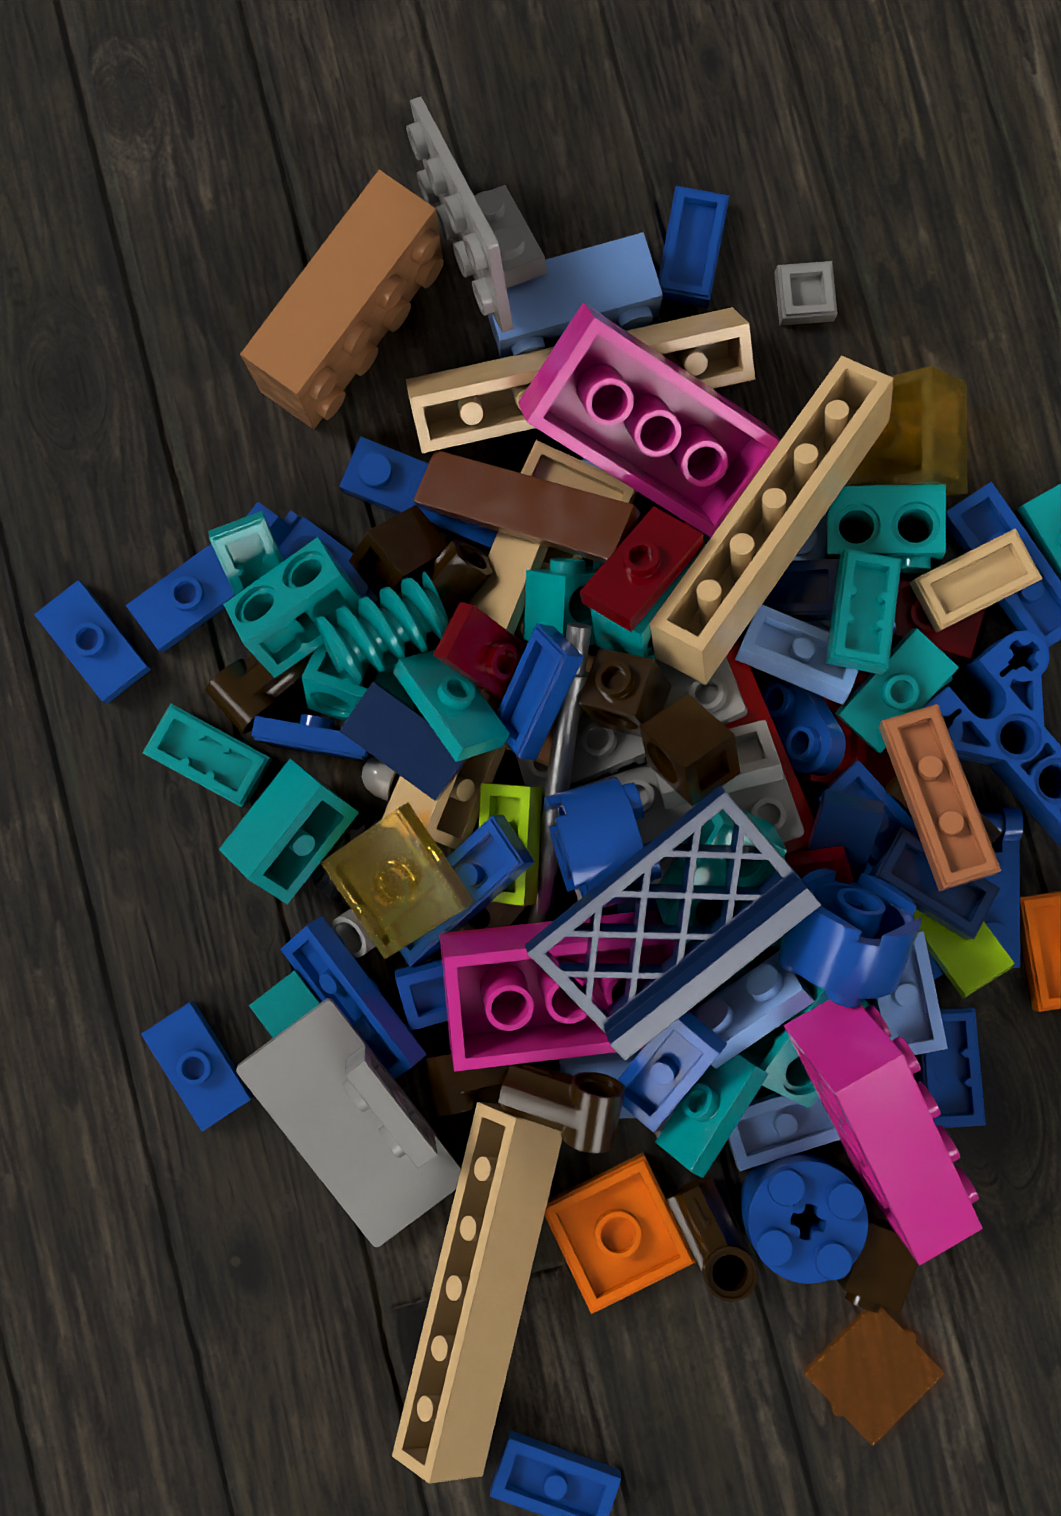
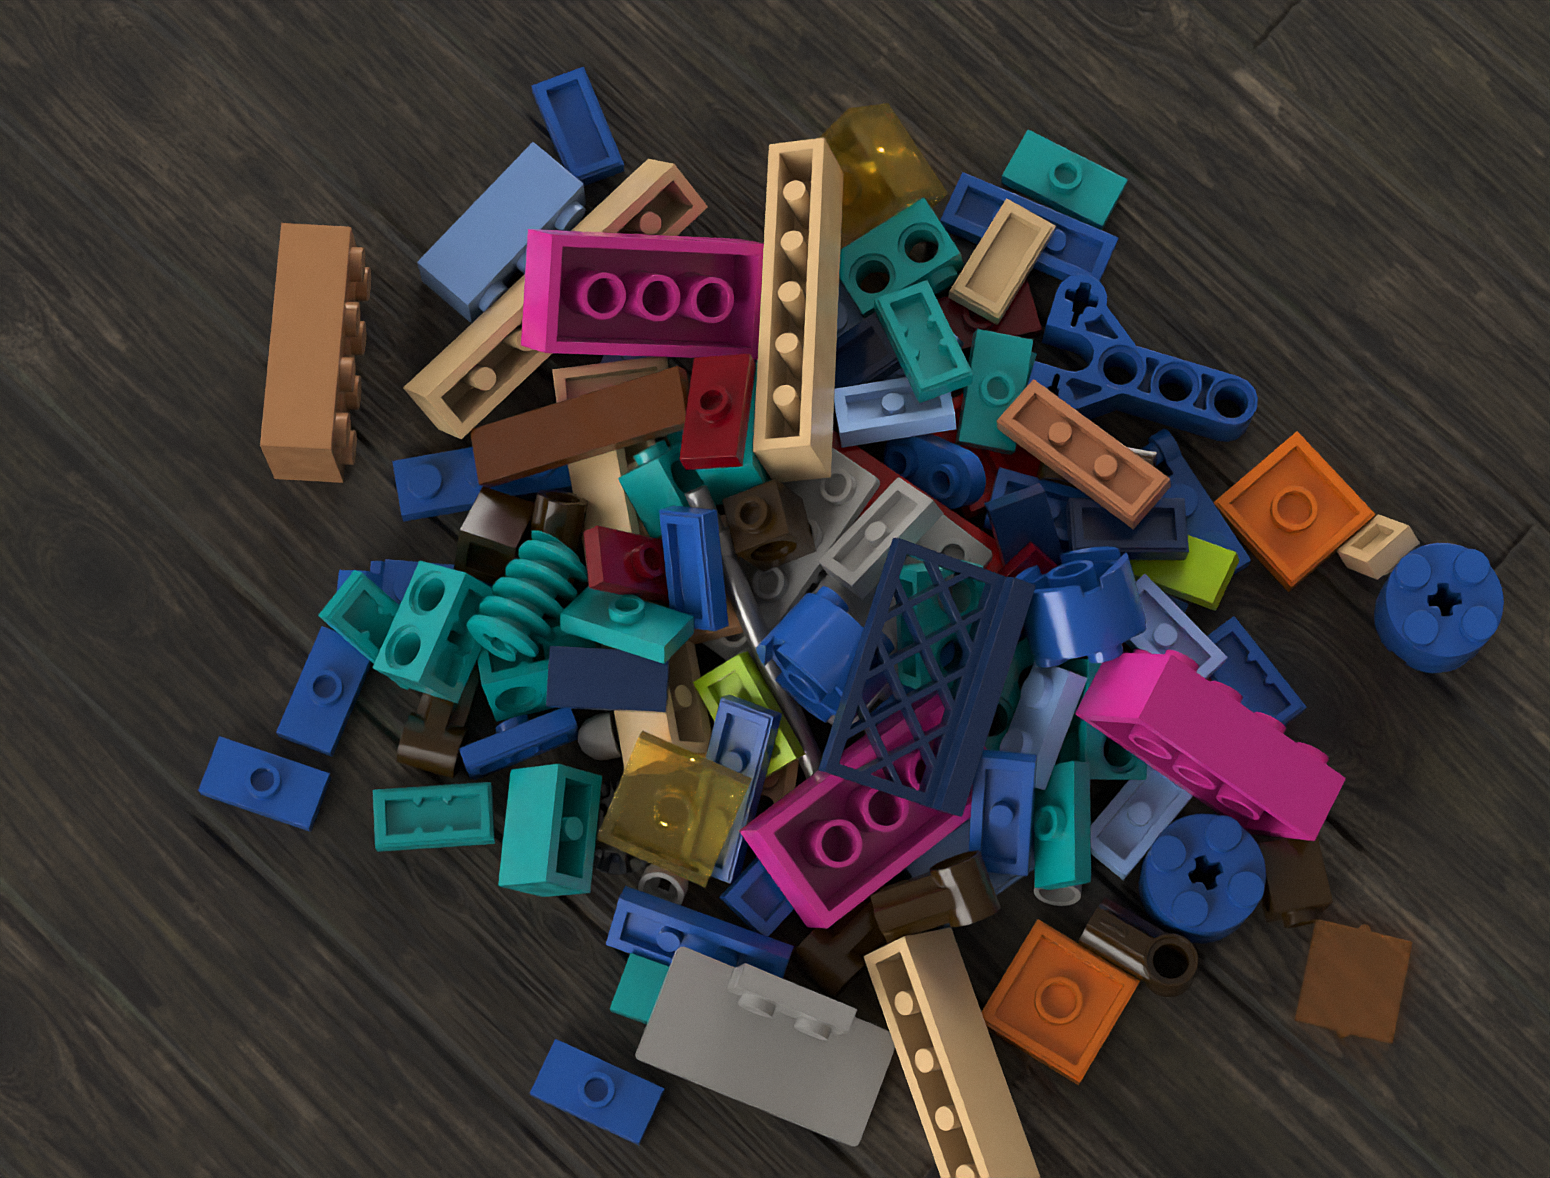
camera: 35 degrees left, 10 degrees down
light grey bracket [406,96,547,333] -> none
dark brown brick [639,693,741,807] -> none
light grey tile [774,261,838,326] -> none

